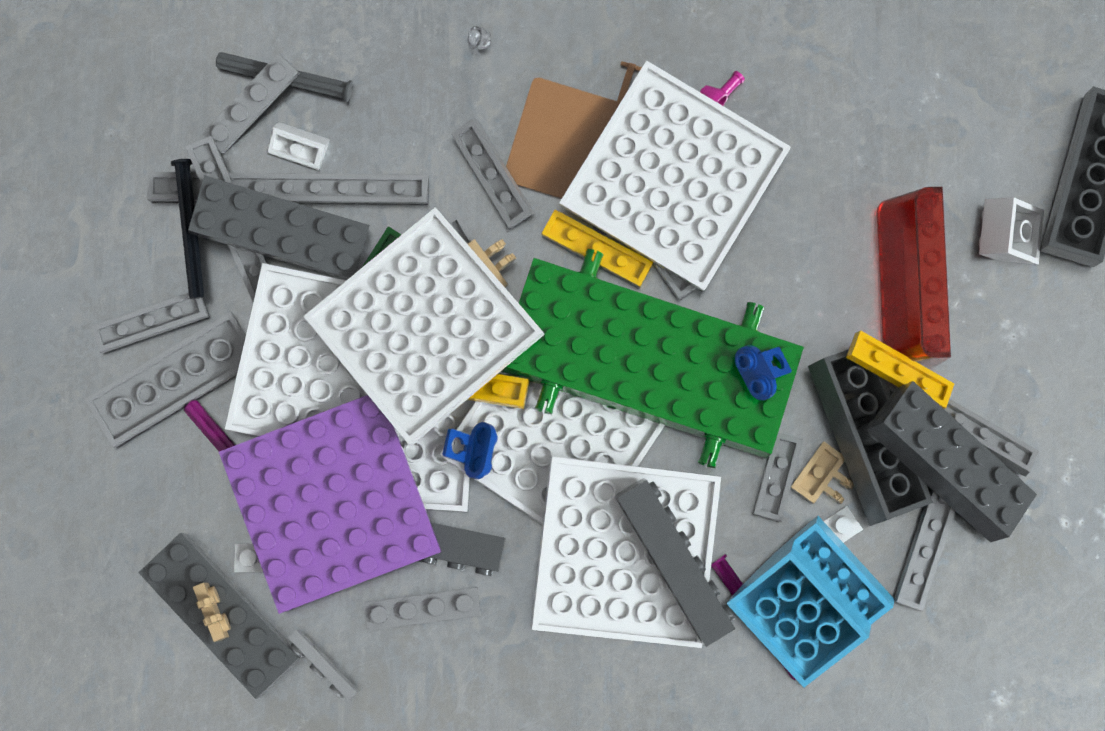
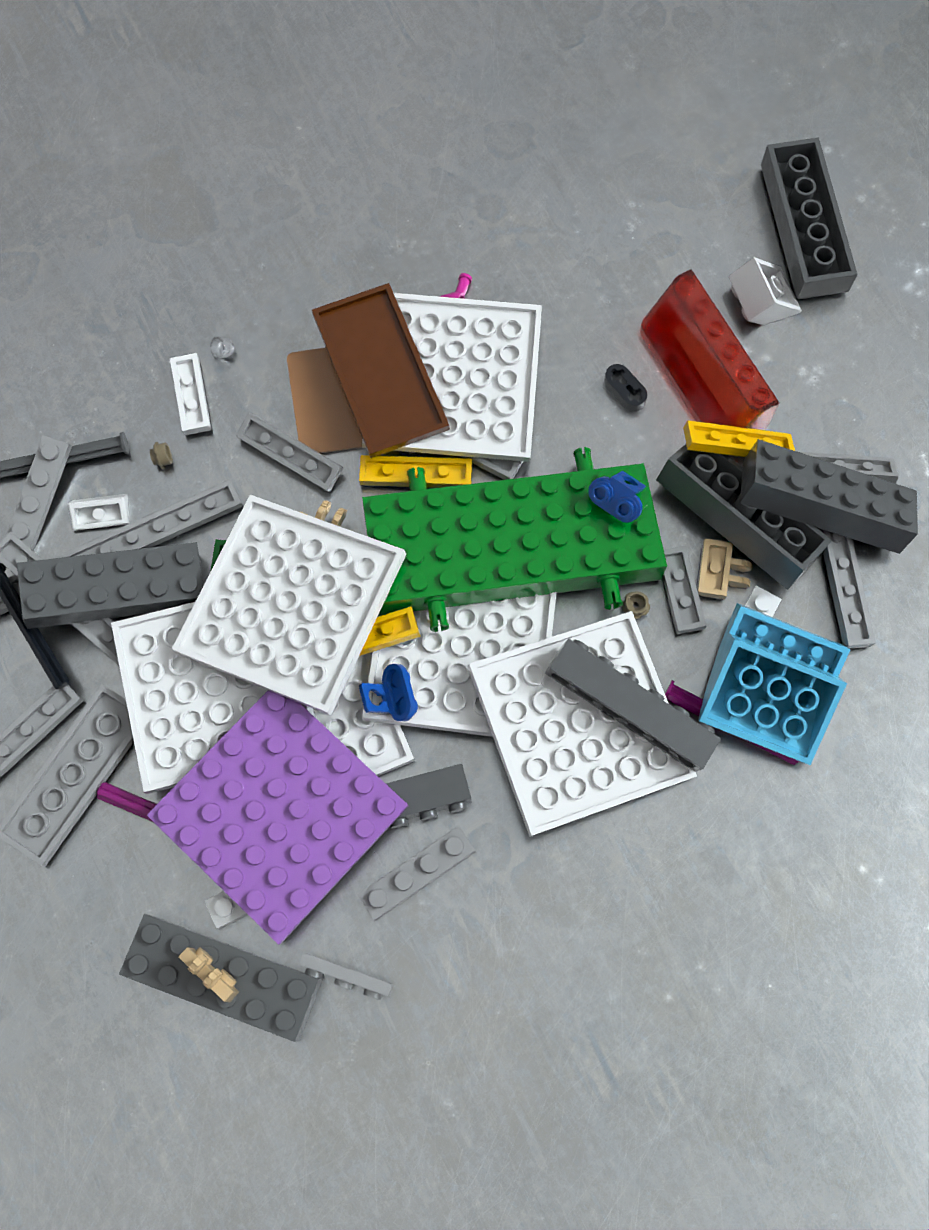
camera: 25 degrees left, 10 degrees down
none -> dark tan plate [150,442,173,469]
none -> white plate [170,353,211,436]
none -> reddish brown tile [312,283,450,458]
none -> black beam [604,364,648,411]
none -> dark tan plate [622,591,650,619]

